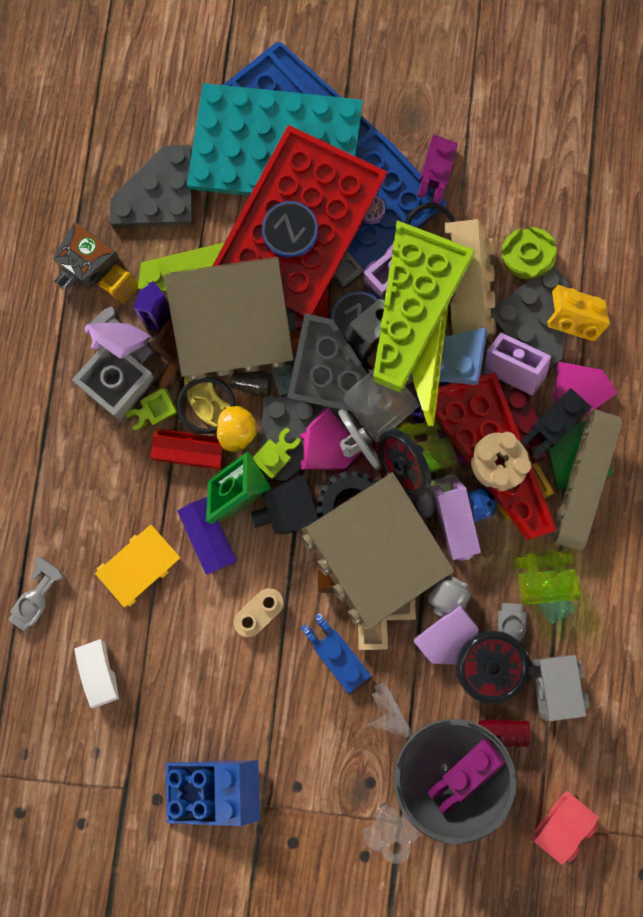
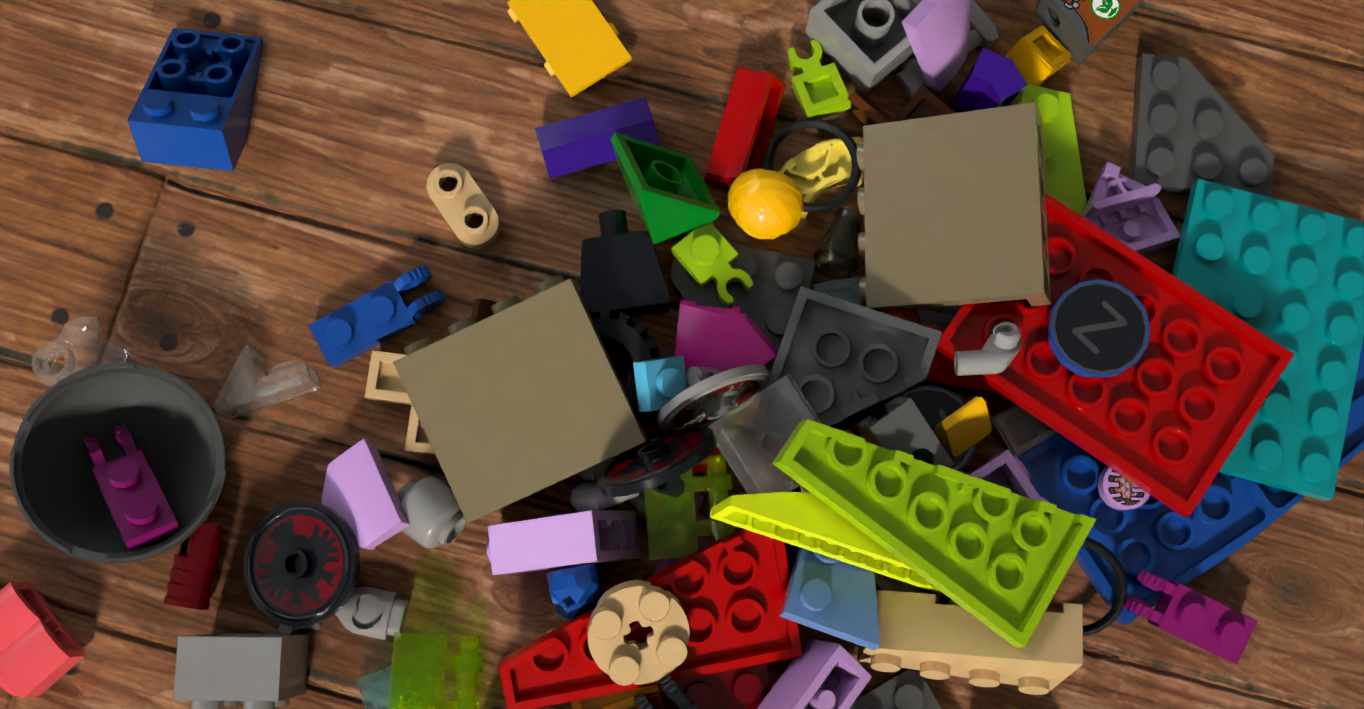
camera: 90 degrees right, 0 degrees up
none -> medium azure plate [633,356,687,412]
none -> yellow slope [933,396,992,457]
none -> light grey arm [954,322,1022,376]
none -> lavender slope [1082,162,1180,255]

